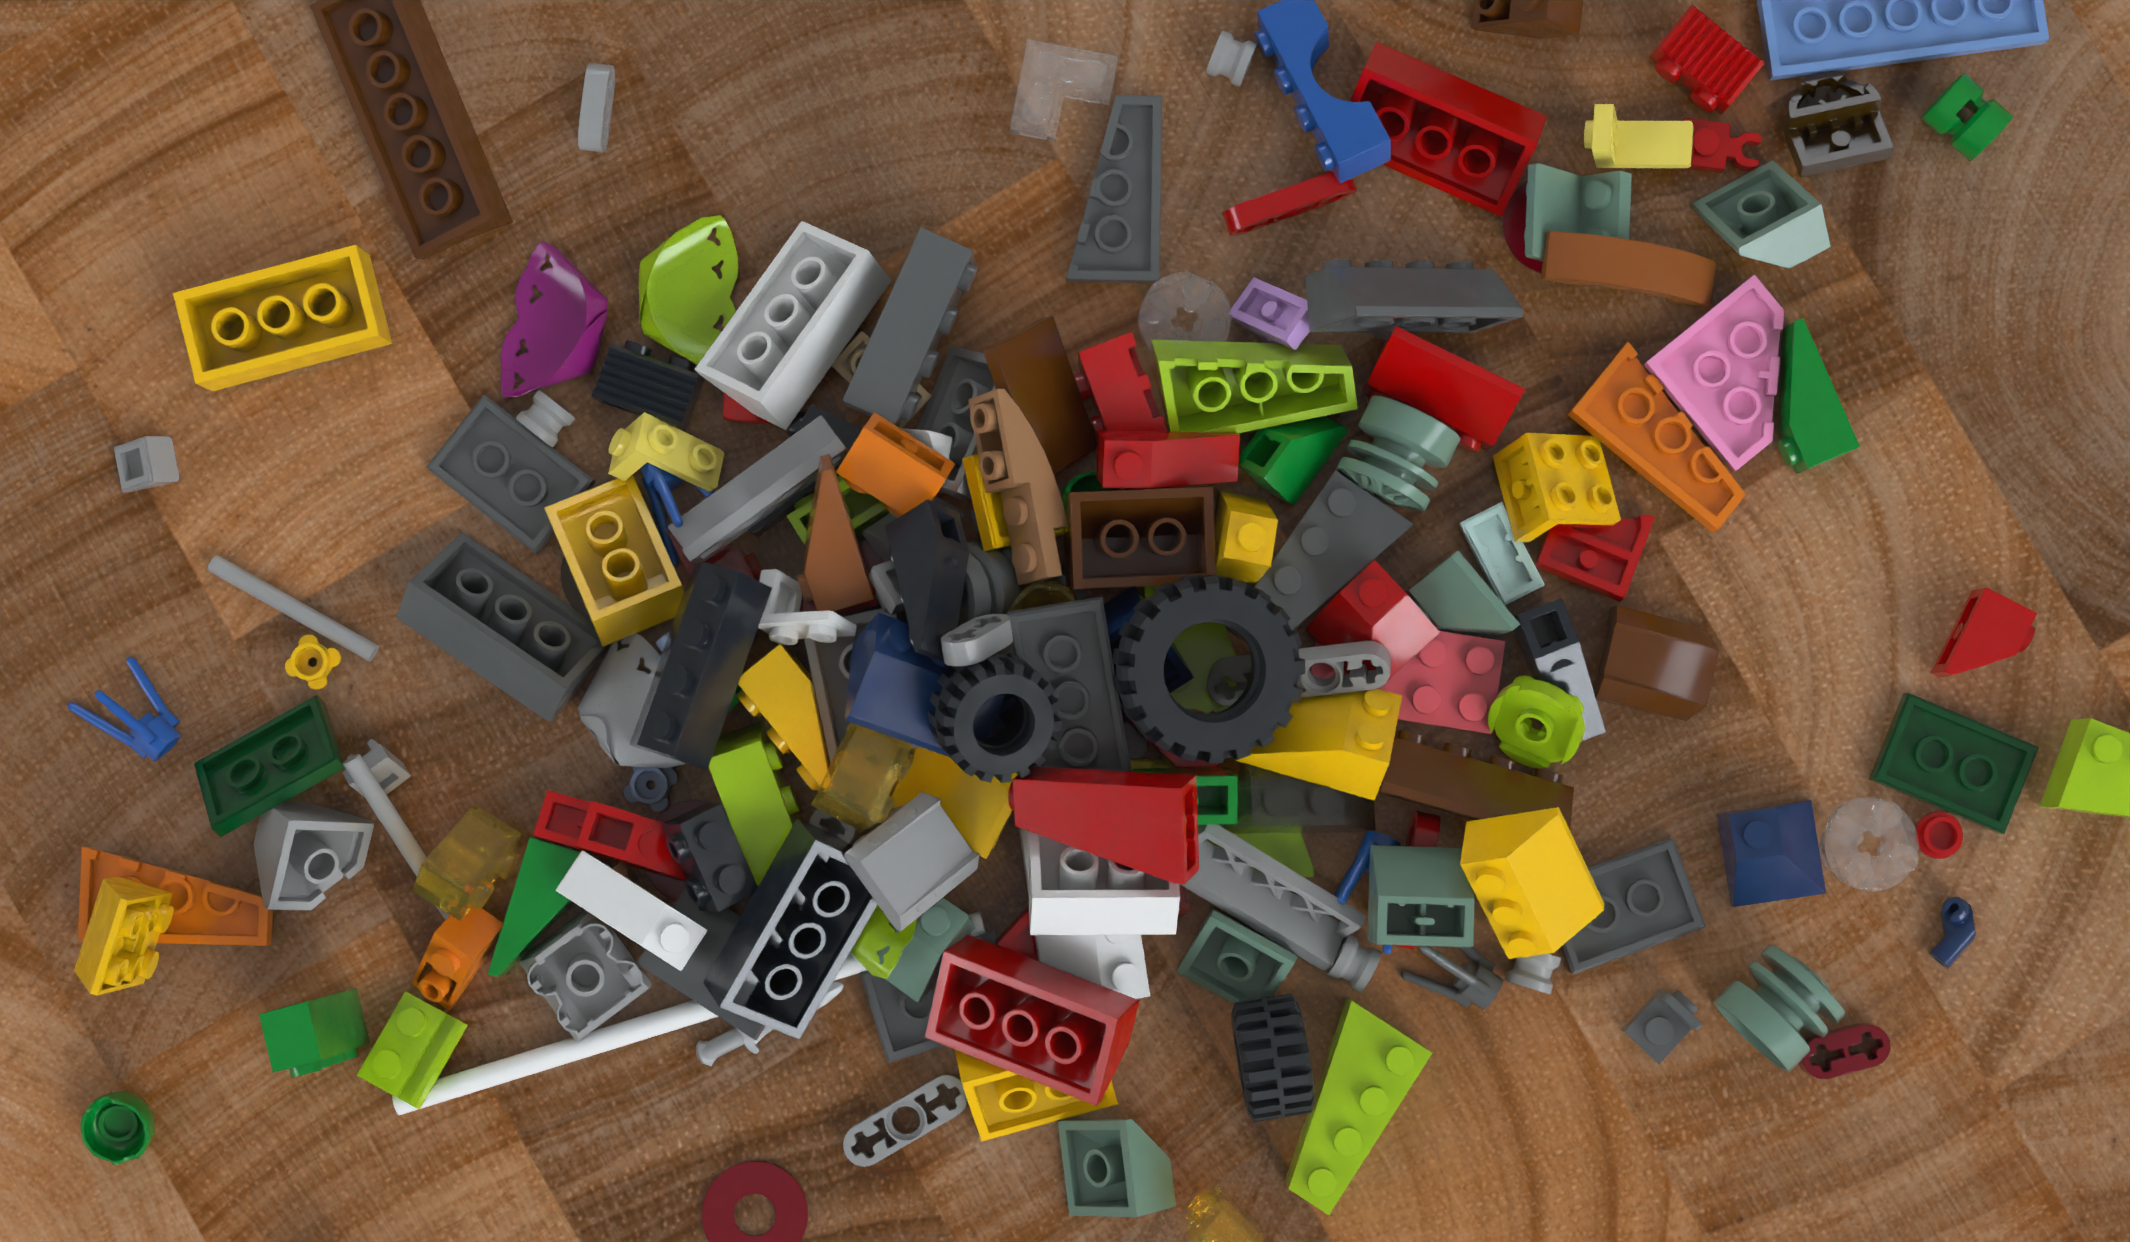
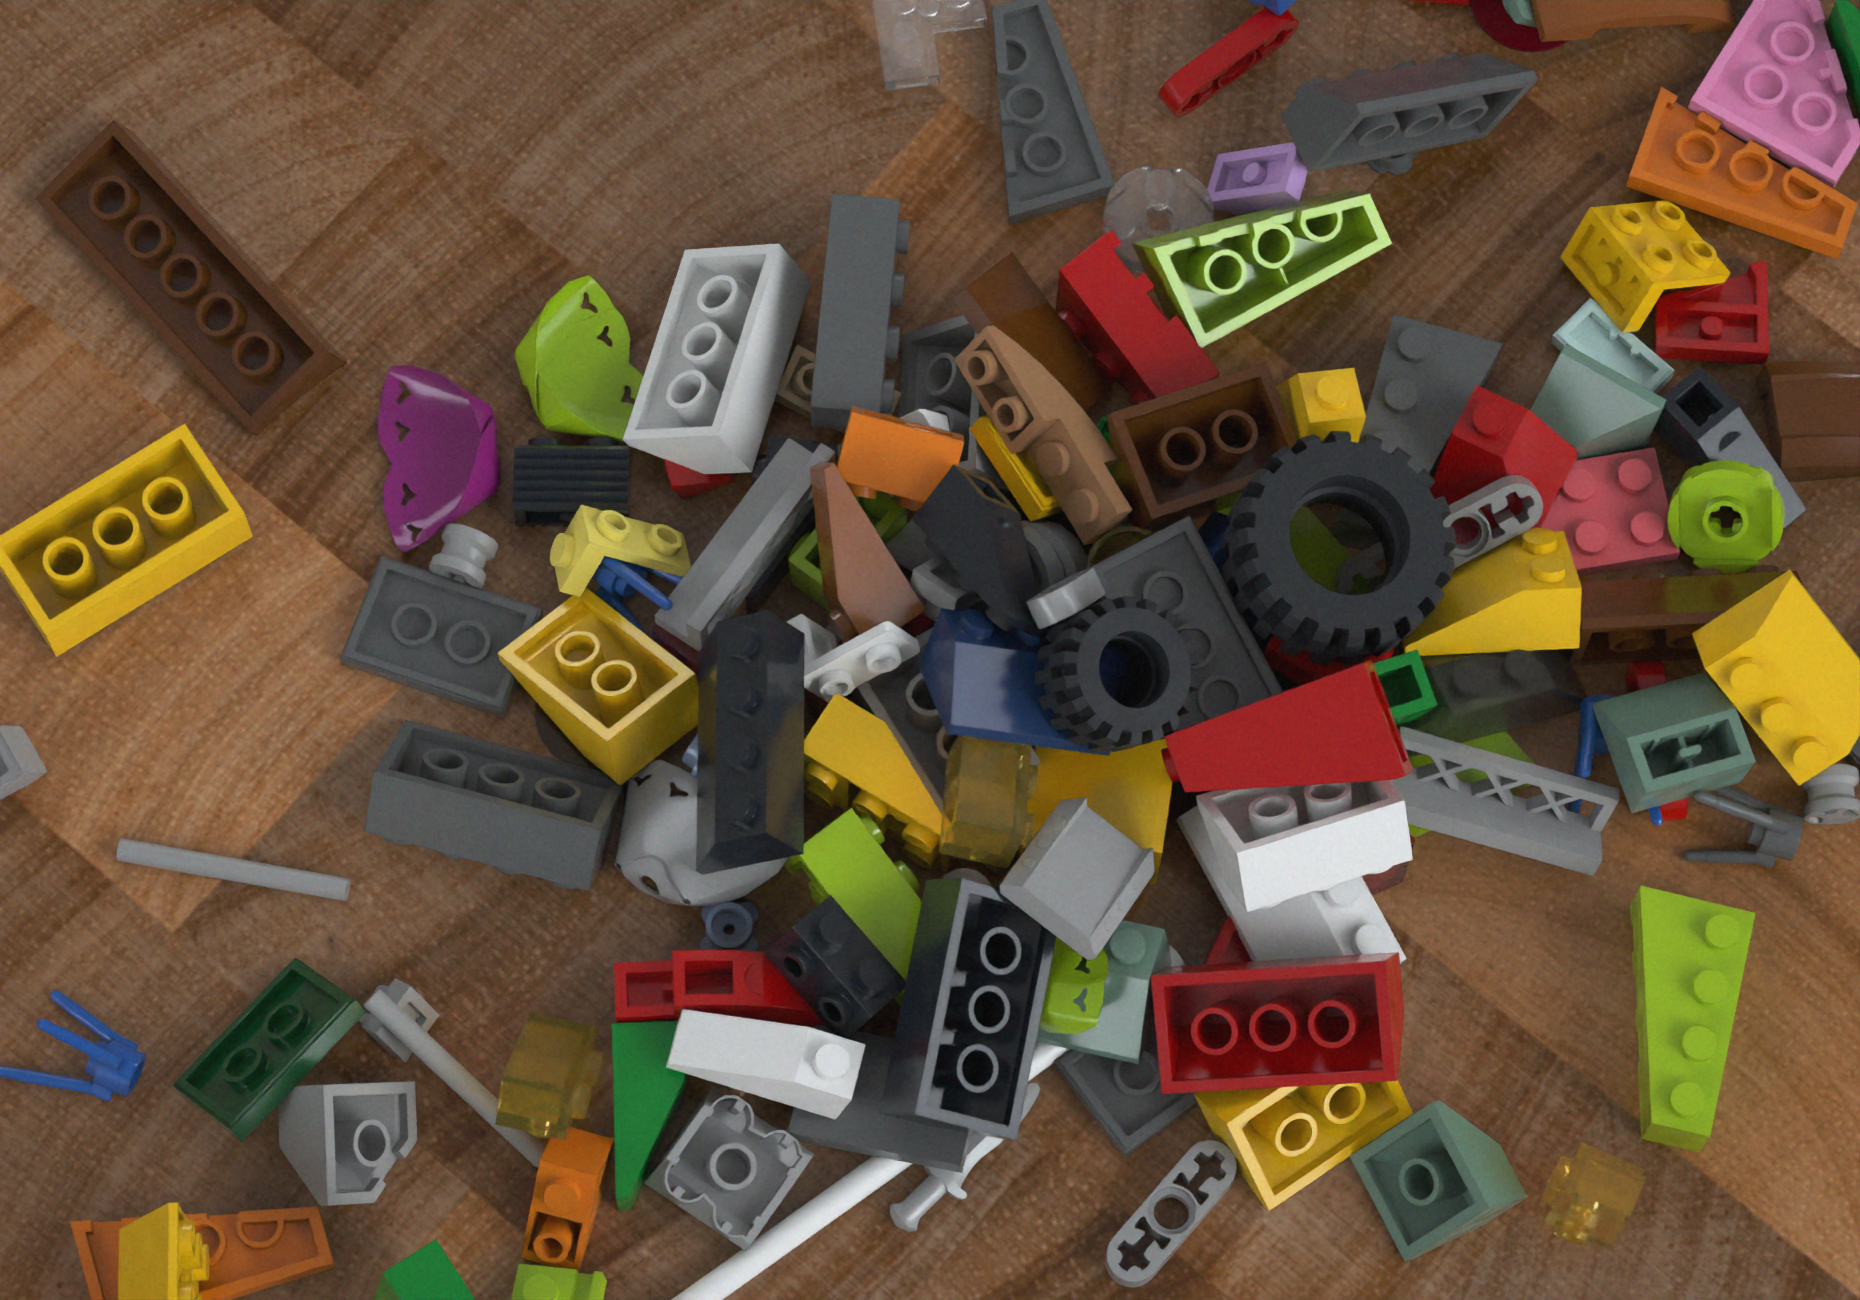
camera: 25 degrees left, 15 degrees down
yellow plate [285,635,341,690] -> none
light grey beam [578,63,615,152] -> none
red slope [1096,430,1240,489] -> none
sand green slope [1176,907,1298,1004] -> none
black tyre [1231,993,1315,1122] -> none
green slope [1238,416,1348,506] -> none
light grey wheel [1326,935,1382,993] -> none
sand green wheel [1336,395,1461,512] -> none
red slope [1362,326,1525,453] -> none

